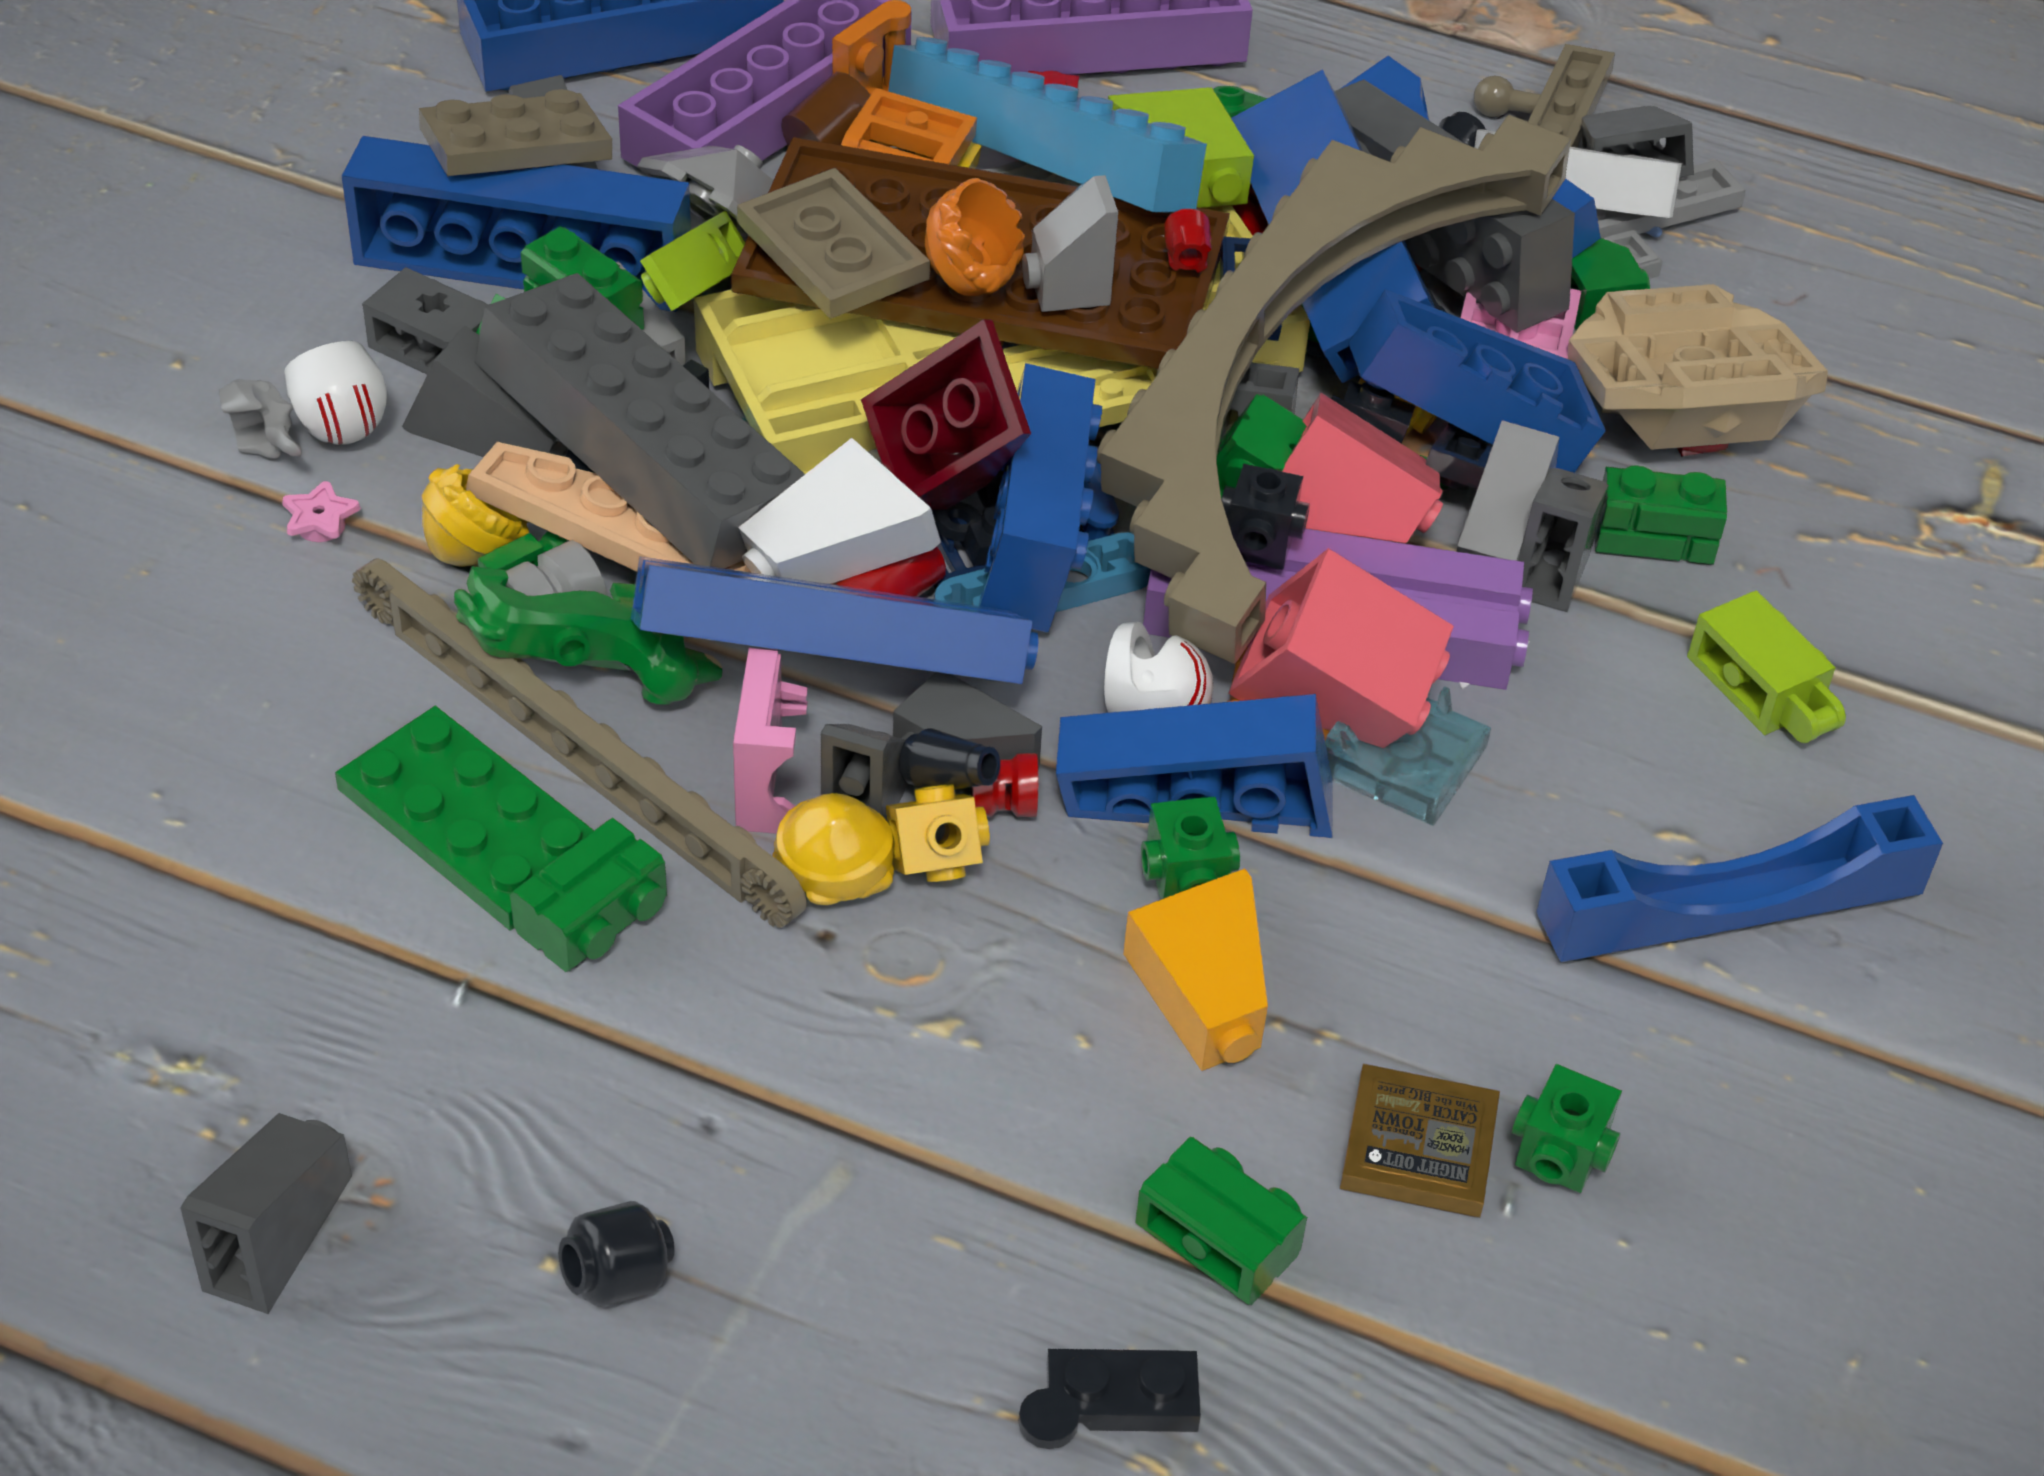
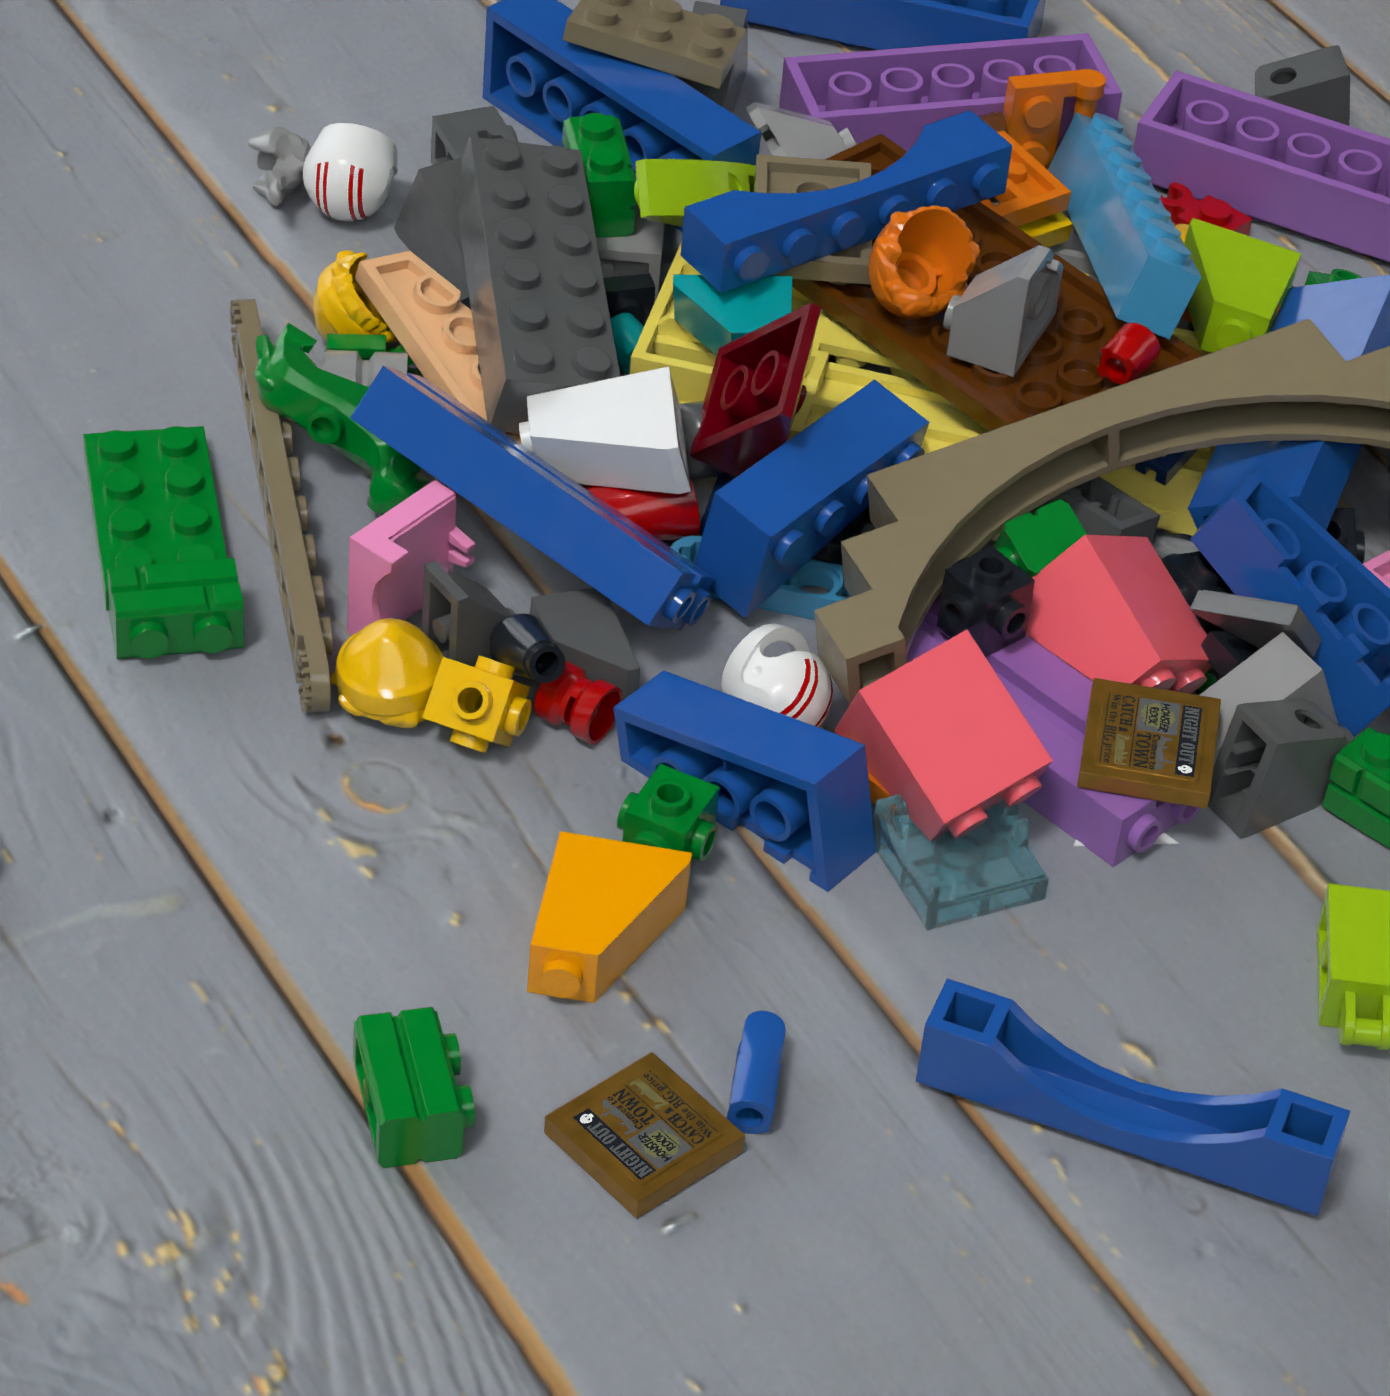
camera: 35 degrees right, 5 degrees down
bright pink plate [282,481,361,542] -> none
black hinge [1018,1349,1201,1449] -> none
green brick [1512,1064,1622,1193] -> none
none -> teal slope [673,274,792,356]
none -> blue arch [680,110,1012,293]
none -> blue bar [726,1011,786,1134]
none -> pearl gold tile [1077,678,1221,809]
none -> dark grey tile [1190,590,1322,658]

